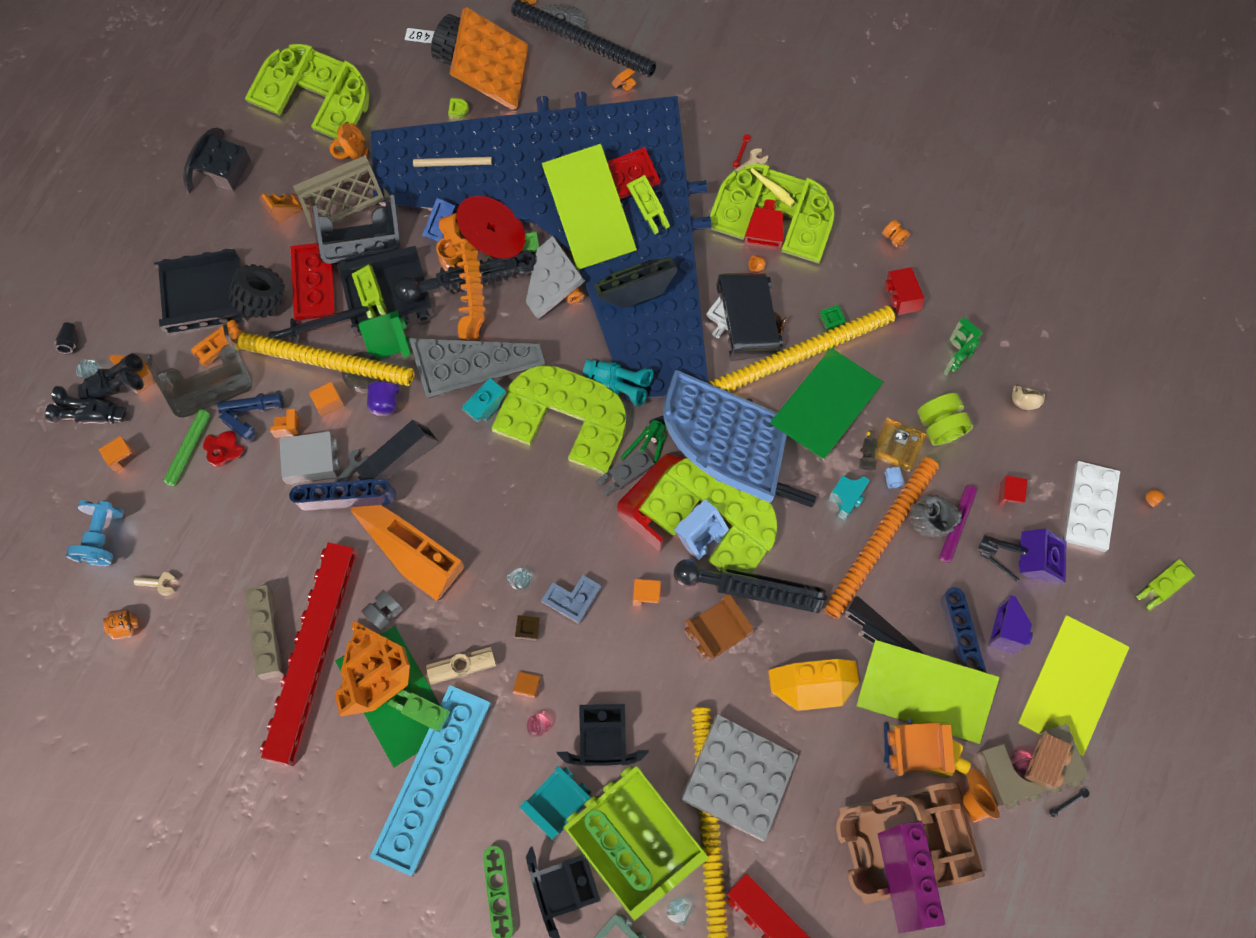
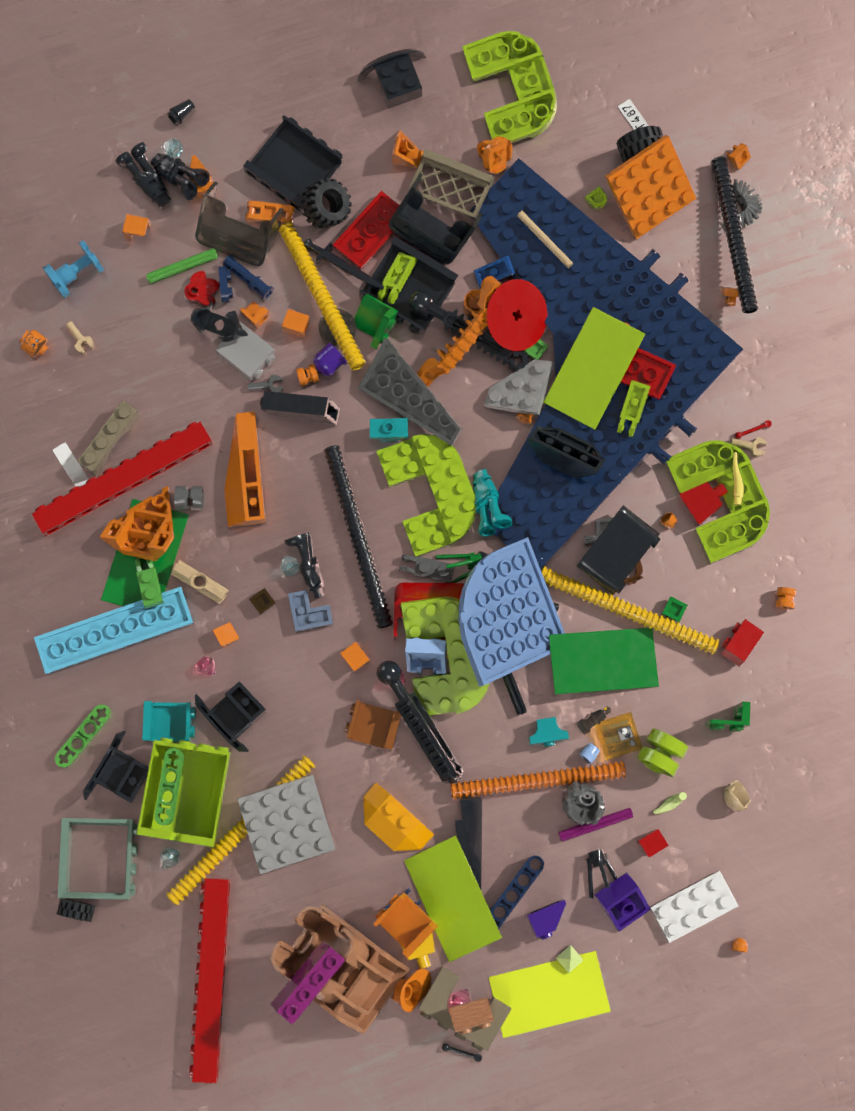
camera: 45 degrees right, 10 degrees up
dark blue beam [289,479,397,511] -> none
lime hinge [1136,559,1195,611] -> none
none -> white sticker [53,442,89,487]
none -> black piece [191,302,248,342]
none -> black piece [284,532,325,599]
none -> orange wheel [296,364,319,387]
none -> black piece [324,445,393,629]
none -> yellowish green slope [556,945,583,973]
none -> yellowish green bar [653,792,687,814]

